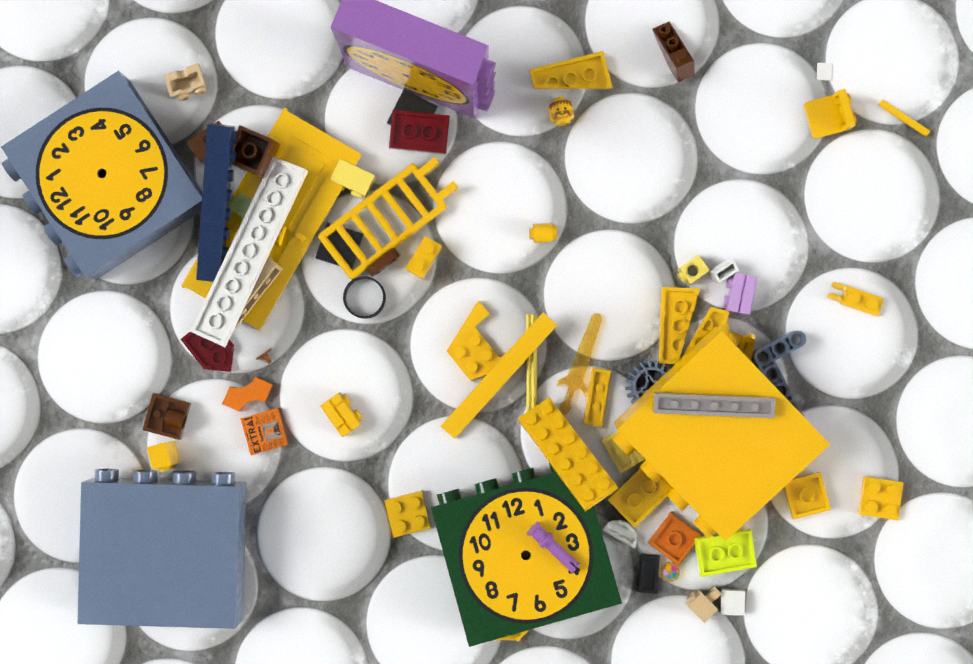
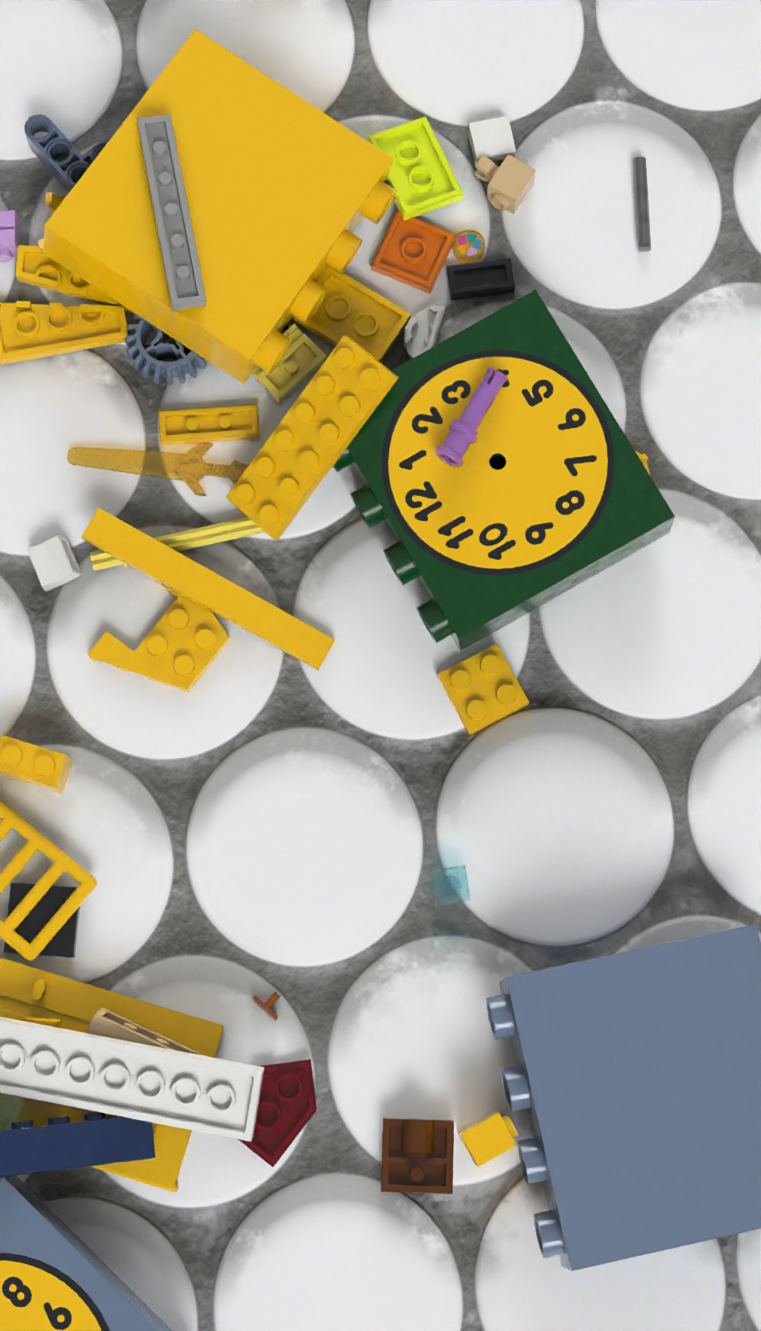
camera: 105 degrees left, 10 degrees down
orange tile [222,377,274,412] -> none
orange tile [240,408,289,455] -> none
yellow brick [320,392,363,437] -> none
black tyre [343,276,386,319] -> none
reddish brown beam [366,248,401,277] -> none
yellow plate [784,472,831,519] -> none
none -> white piece [27,535,82,592]
none -> clear light blue plate [431,865,471,906]

